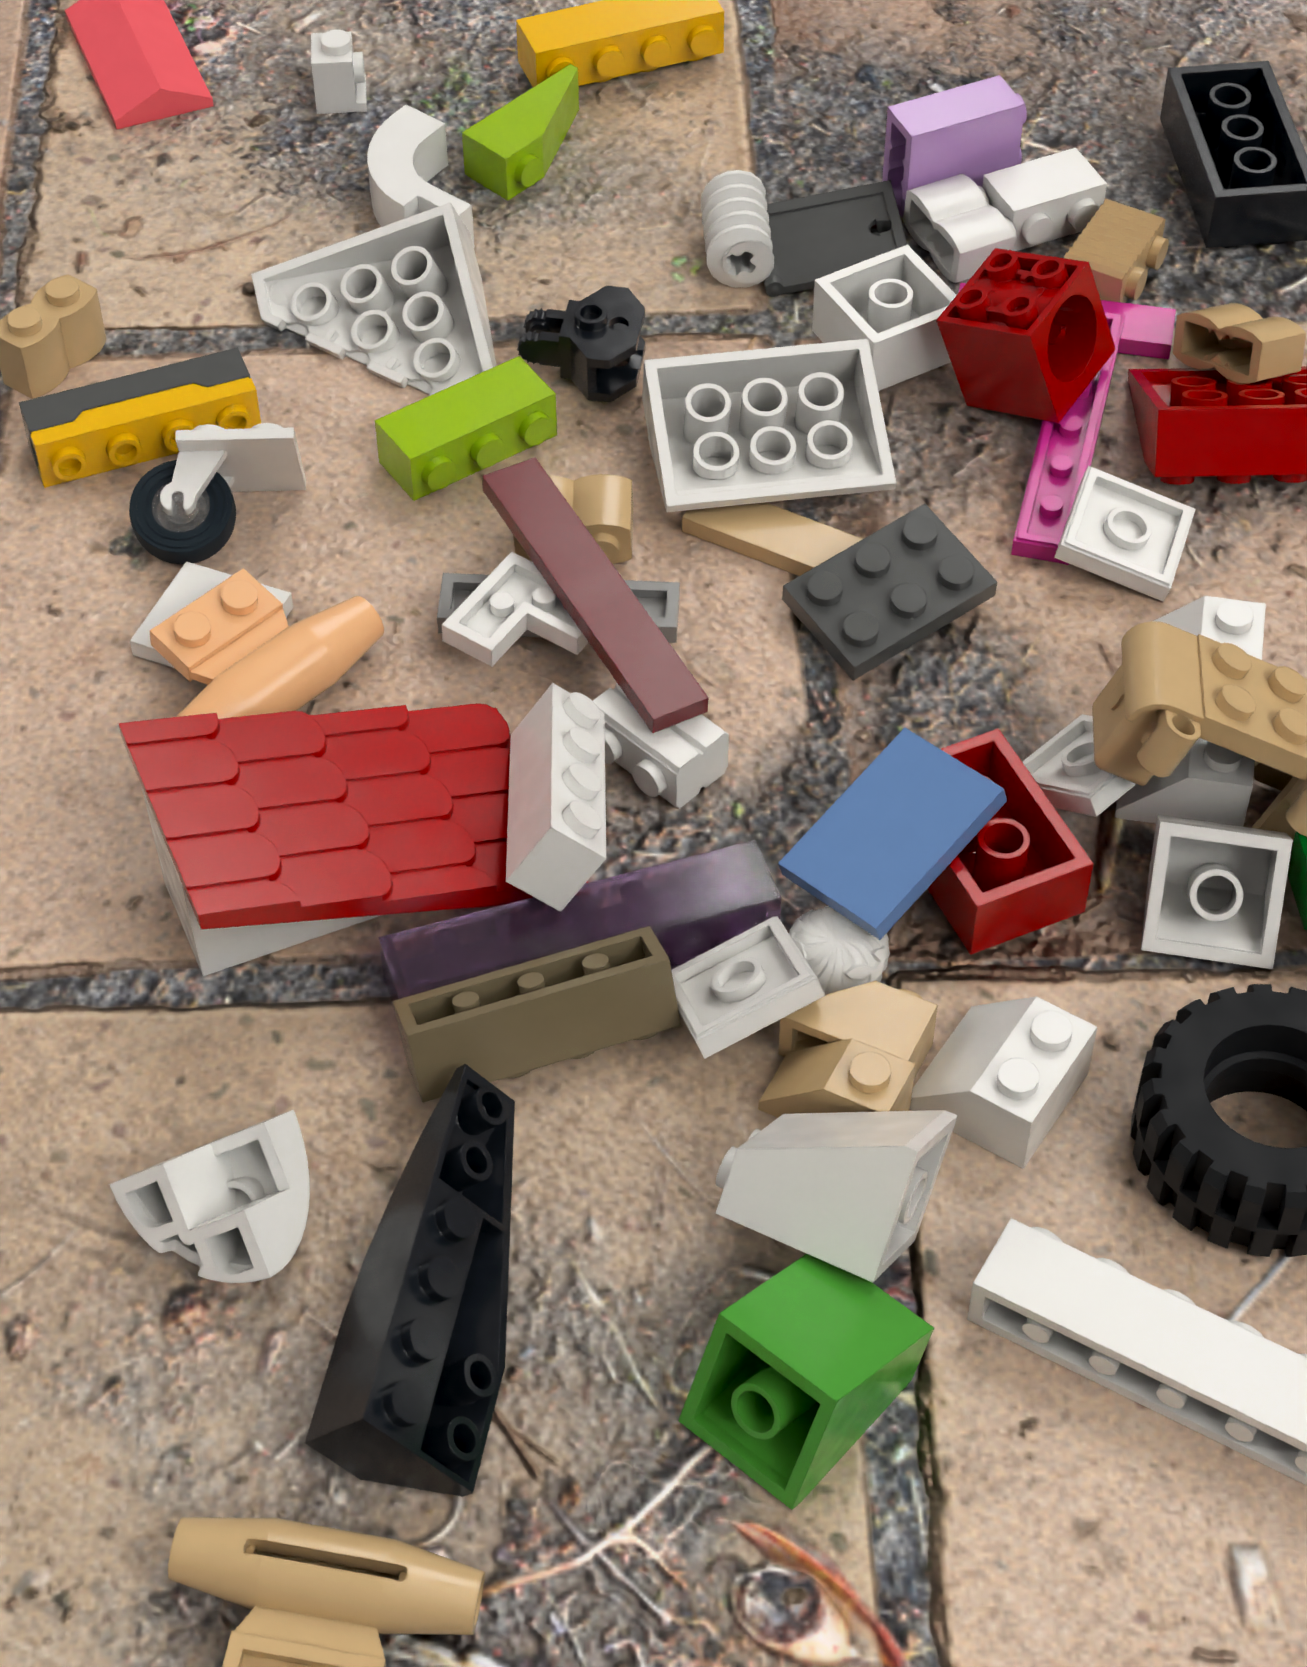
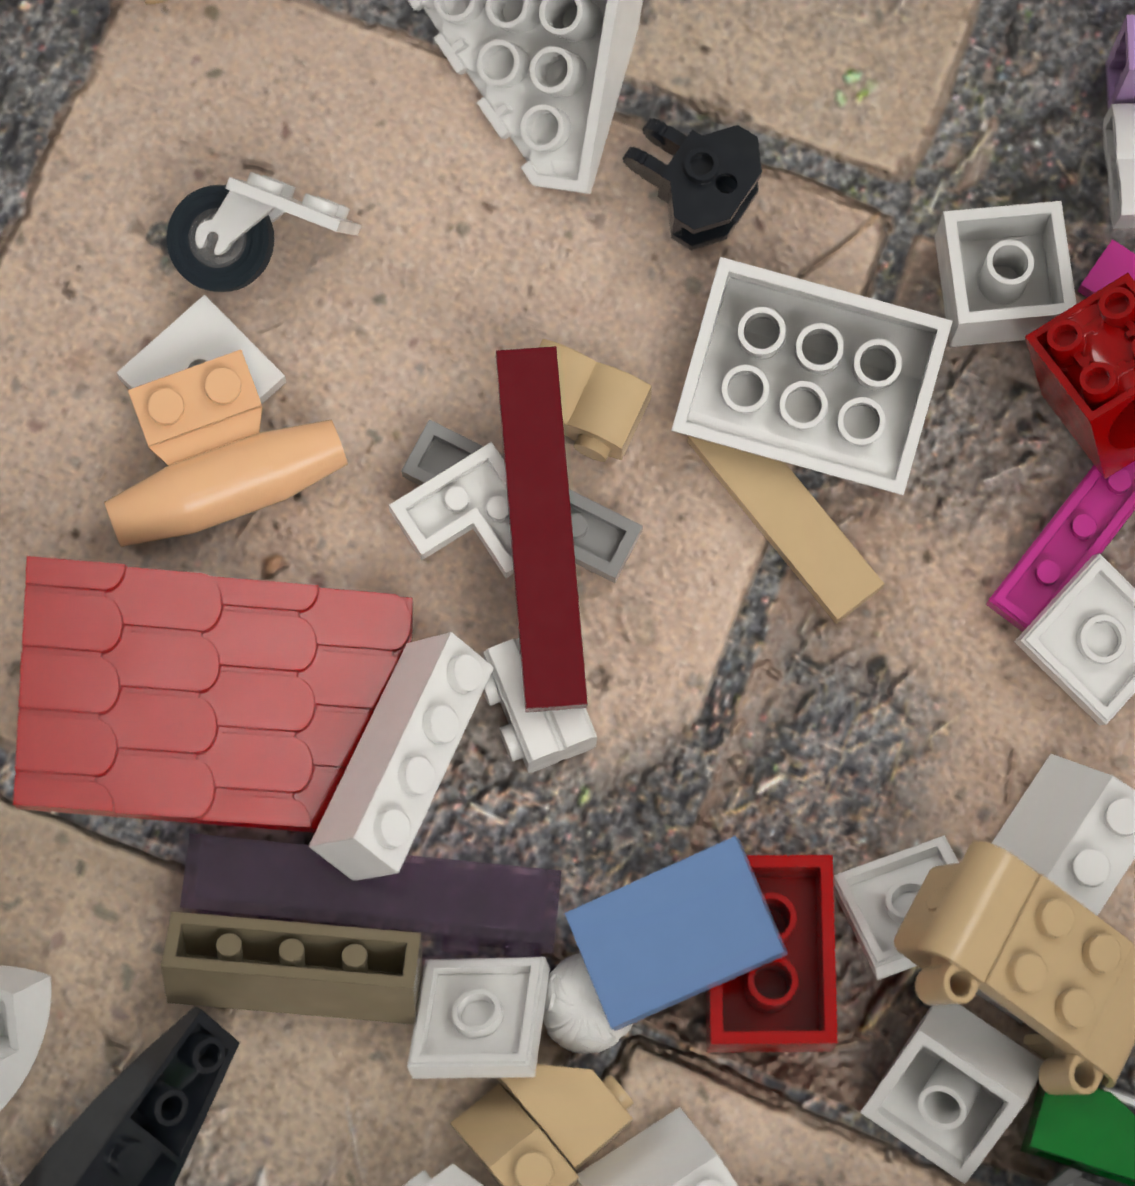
camera: 20 degrees right, 25 degrees up
yellow piece [19,347,261,488] -> none
lime brick [375,356,557,501] -> none
white piece [701,170,774,288] -> none
dark grey container [764,180,907,297] -> none
dark grey plate [782,503,997,681] -> none

